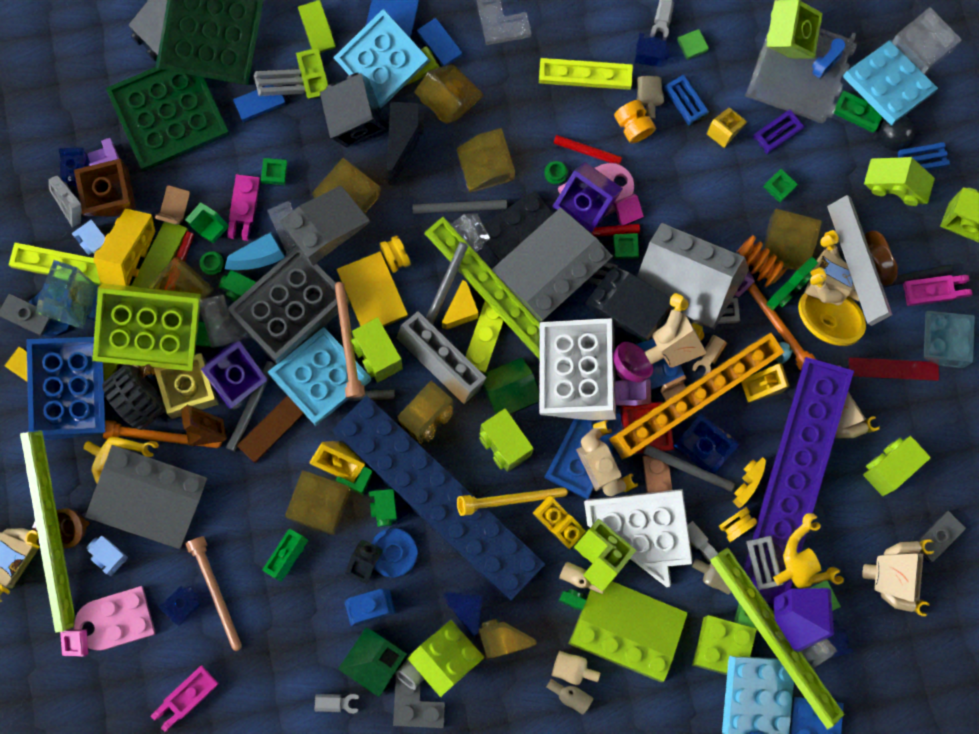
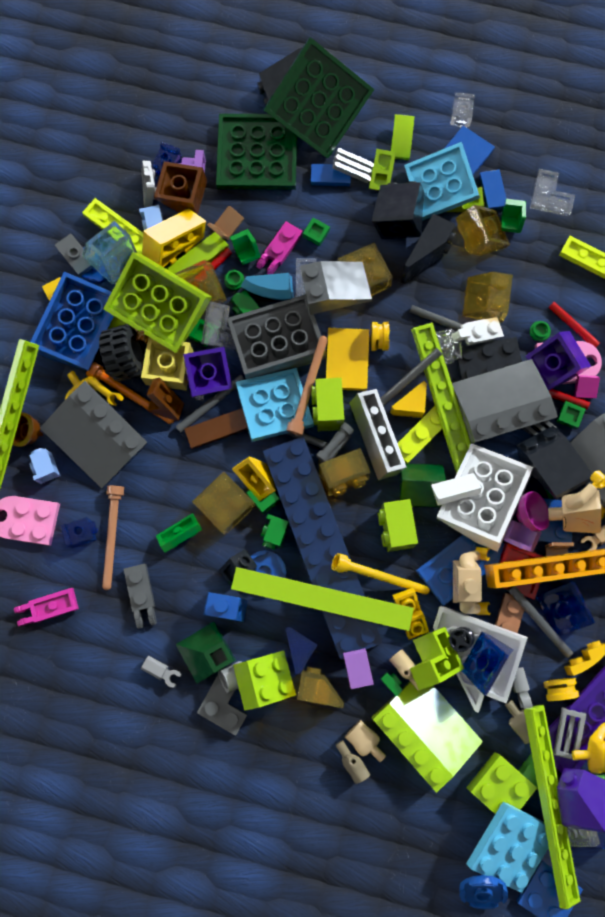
camera: 35 degrees right, 0 degrees up
none -> dark grey hinge [124,563,157,629]
none -> lime tile [231,567,414,631]
none -> dark grey plate [316,422,354,469]
none -> medium lavender slope [343,648,374,689]
none -> white slope [431,473,481,505]
none -> black wheel [449,627,475,652]
none -> white hinge [451,317,504,345]
none -> clear blue slope [462,631,514,696]
none -> green panel [501,199,526,233]

